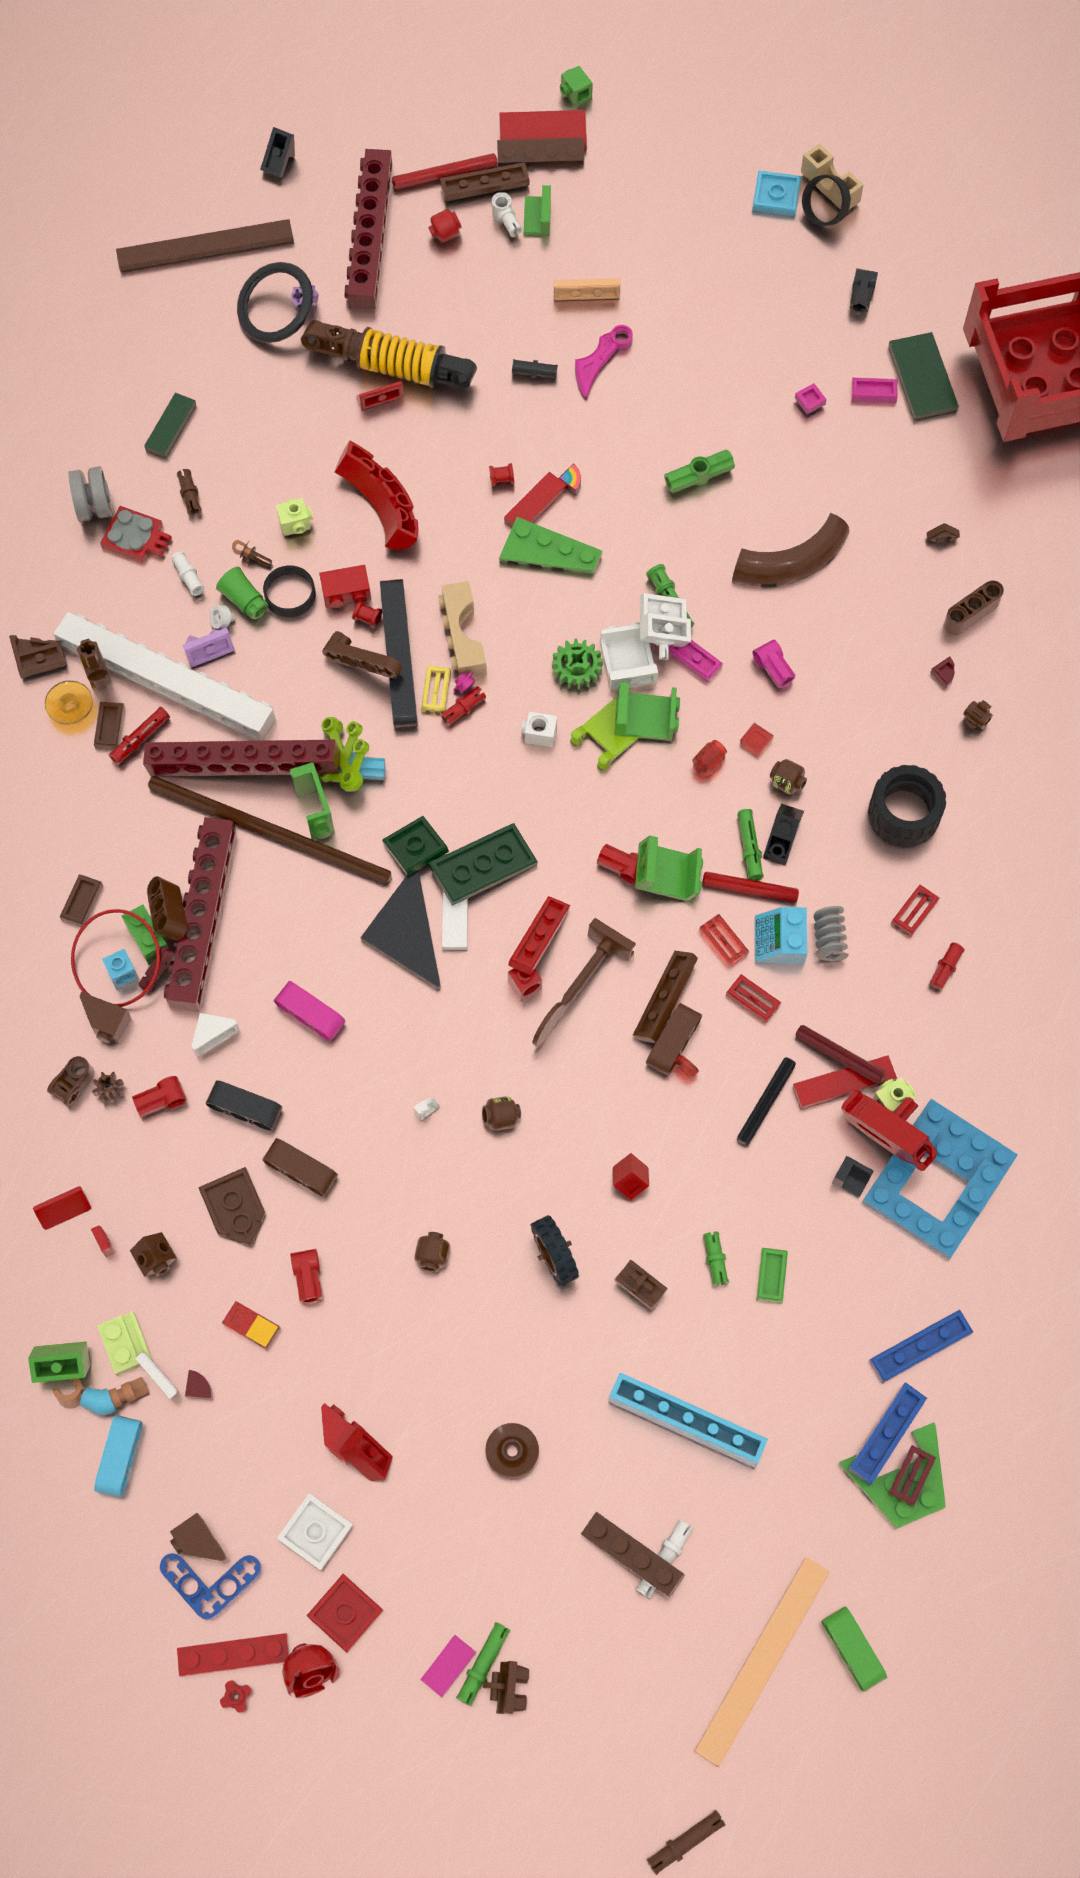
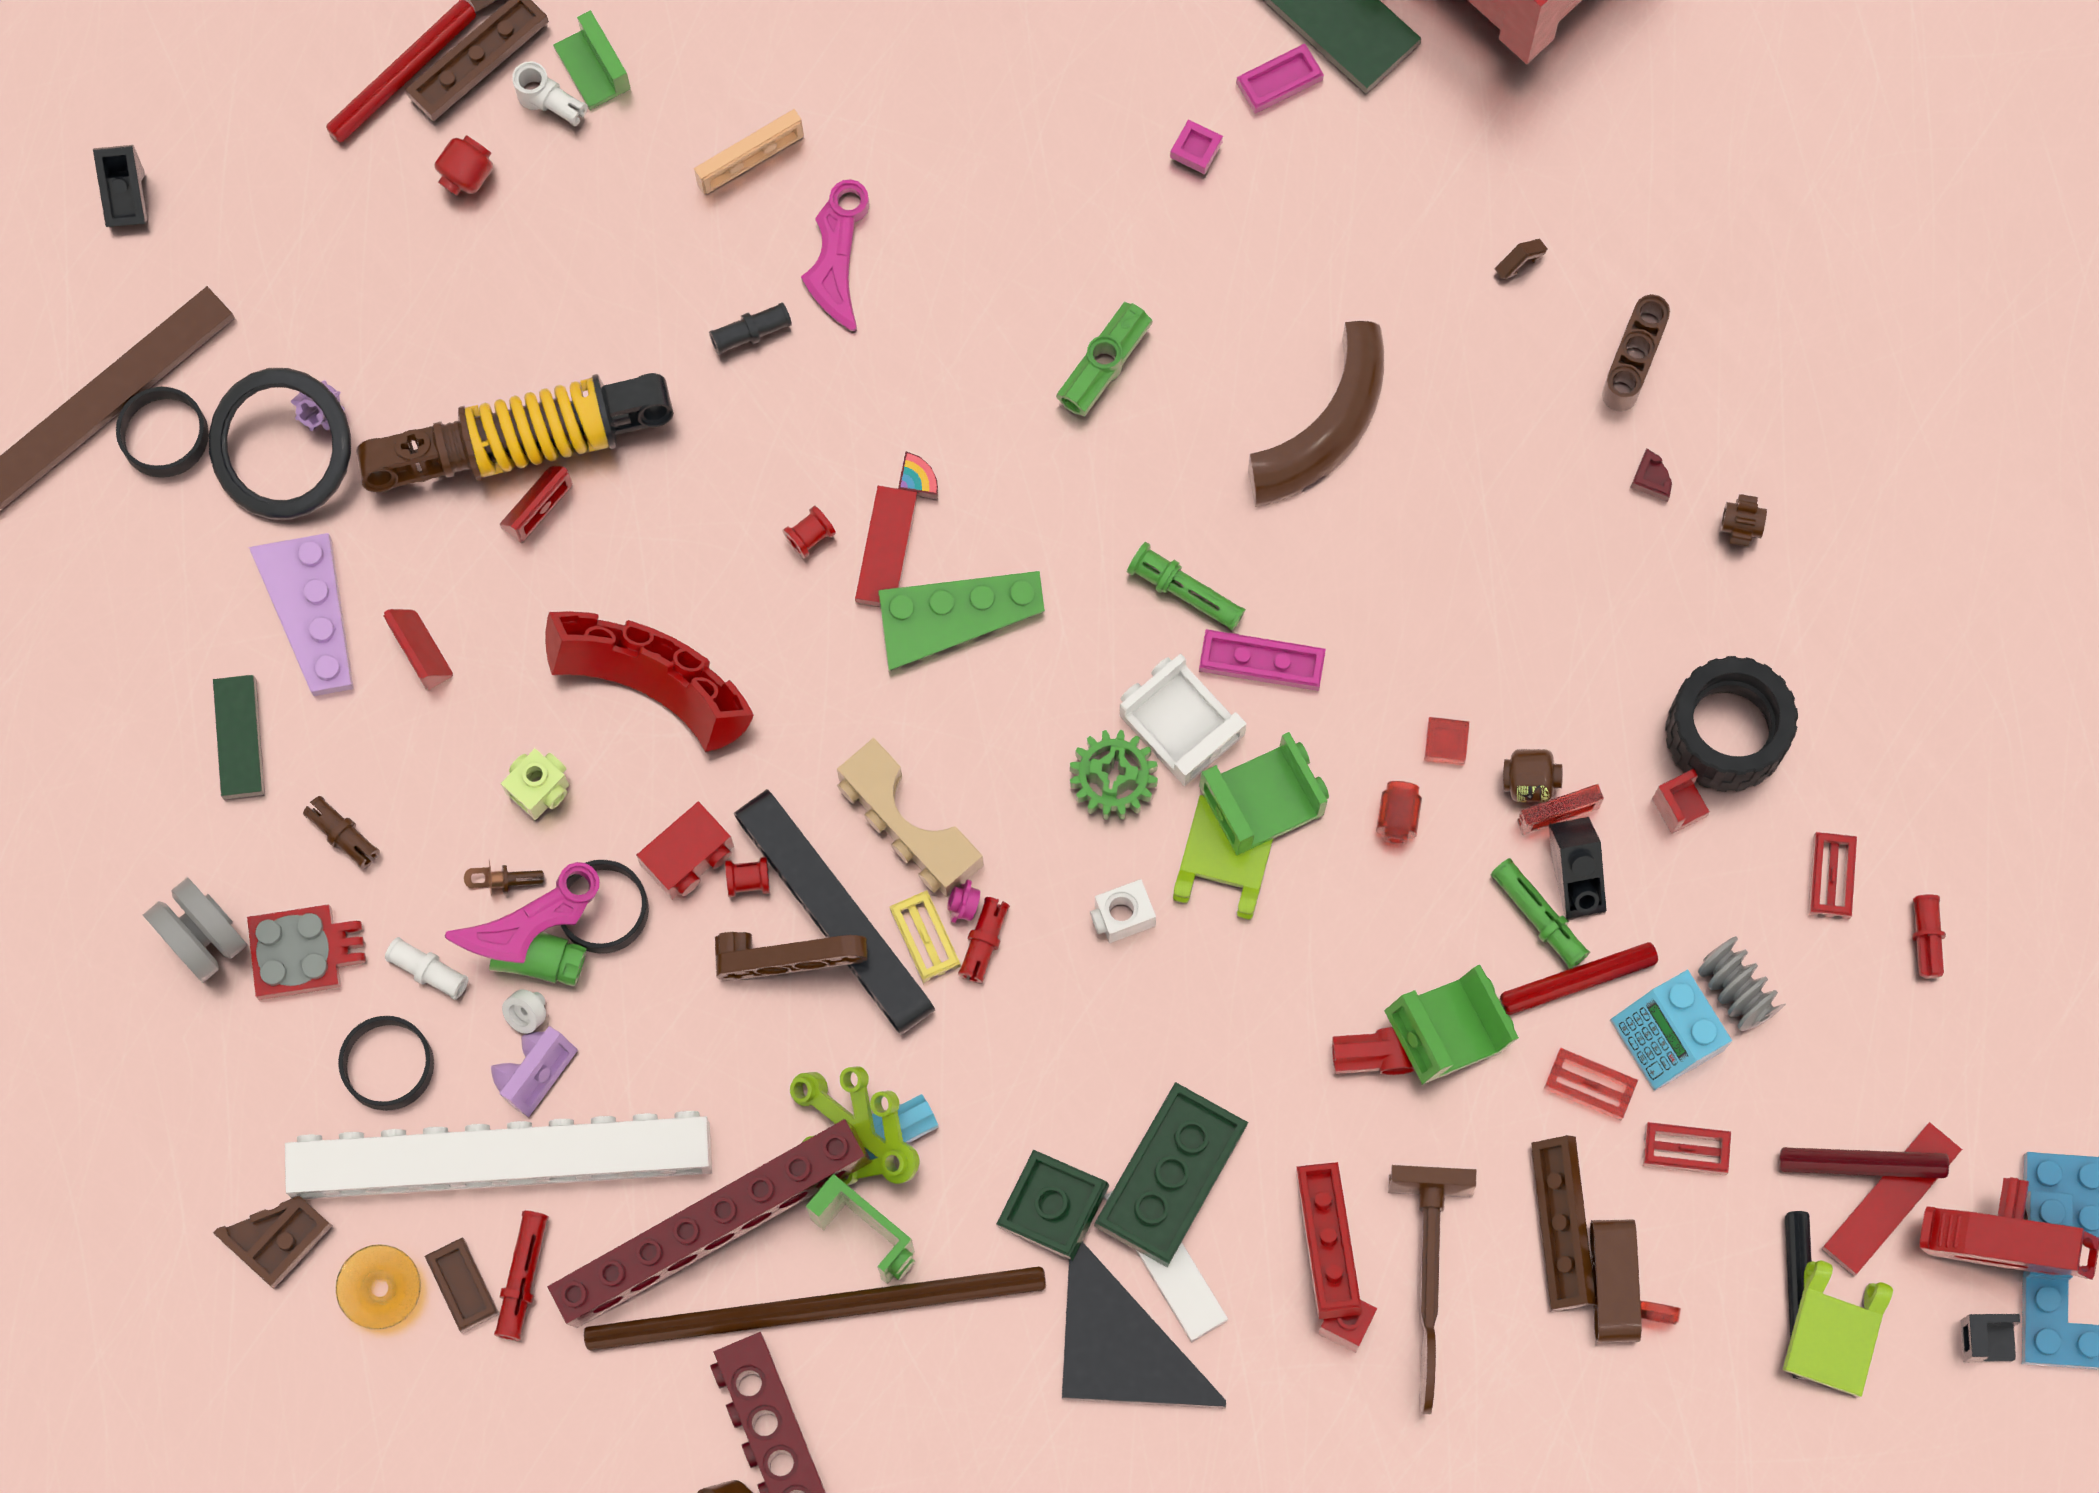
camera: 30 degrees left, 5 degrees up
reddish brown piece [77,638,111,691] -> none
dark red brick [344,149,393,310] -> none
white plate [640,593,691,660] -> none
dark pink piece [752,639,796,688] -> none
yellowish green brick [873,1078,916,1112] -> none
none -> black tyre [116,387,209,478]
none -> lavender wing [249,533,354,696]
none -> black tyre [338,1016,434,1111]
none -> red slope [383,609,453,690]
none -> dark pink piece [444,862,600,963]
none -> clear red tile [1517,784,1604,835]
none -> red panel [1652,769,1710,834]
none -> lime flag [1783,1260,1893,1397]

